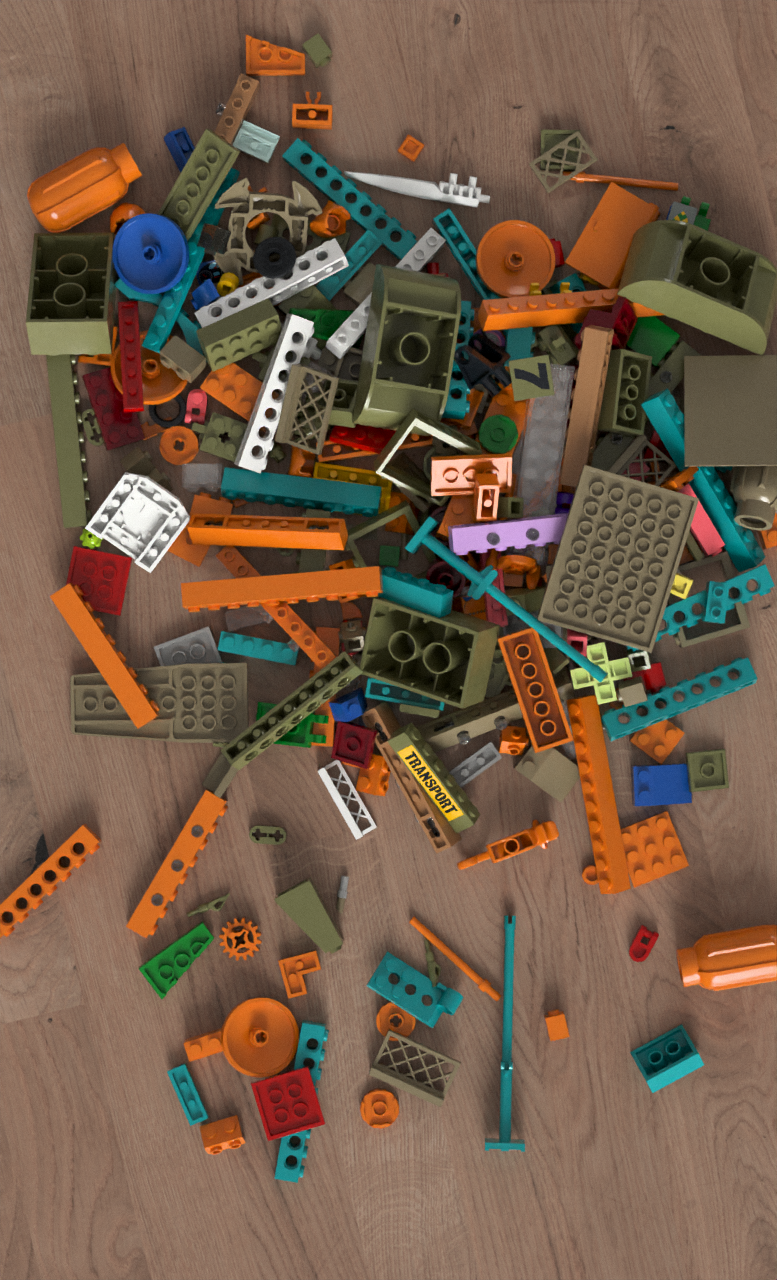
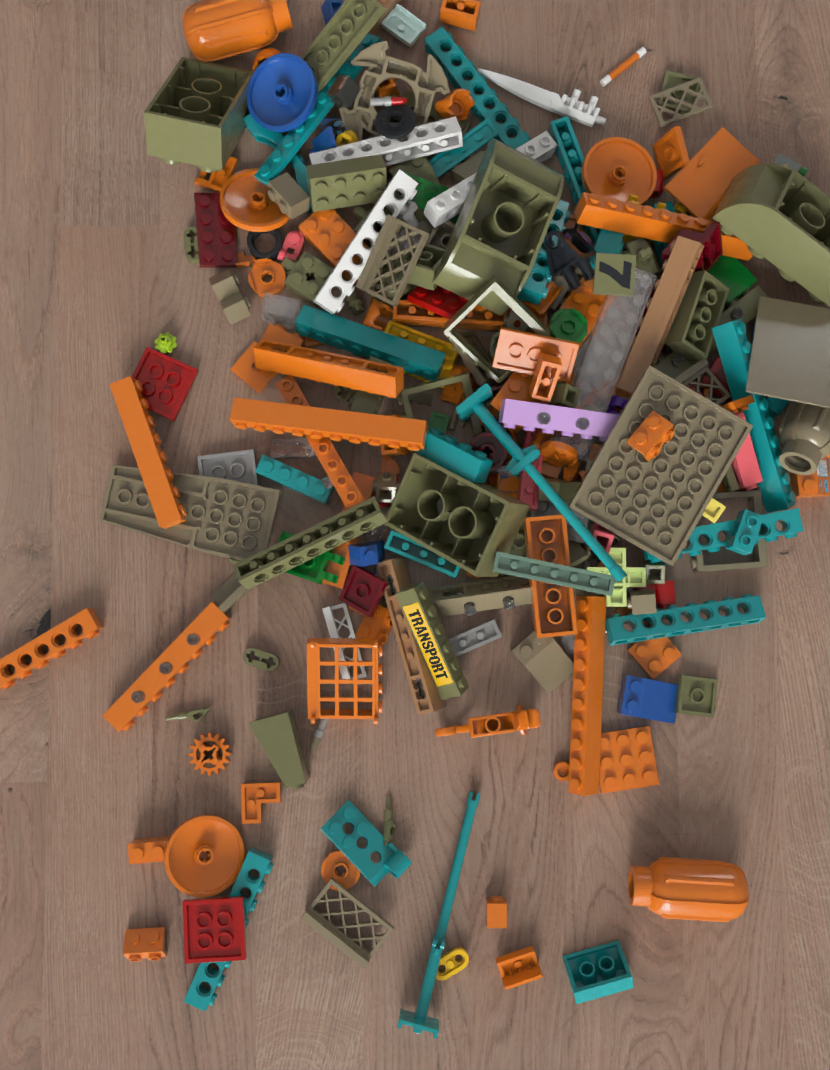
camera: 15 degrees right, 5 degrees down
olive brick [46,354,92,529] -> none
white wedge [85,472,190,573] -> none
red plate [118,301,144,412] -> none
green wing [139,921,214,999] -> none
teal plate [167,1063,209,1126] -> none
orange tile [360,1088,399,1129] -> none
orange tile [398,134,425,162] -> none
olive tile [399,703,440,718] -> none
orange bar [409,916,501,1002] -> none
orange brick [499,725,529,755] -> none
orange bar [562,171,678,191] -> none
red plate [628,924,659,962] -> none
none -> orange window [307,638,383,724]
none -> light grey piece [370,96,407,106]
none -> yellow plate [436,947,469,981]
none -> sand green plate [492,551,615,596]
none -> orange bracket [495,945,543,990]
none -> orange bar [600,47,647,87]
none -> orange bracket [626,411,675,461]
none -> orange plate [652,126,690,180]

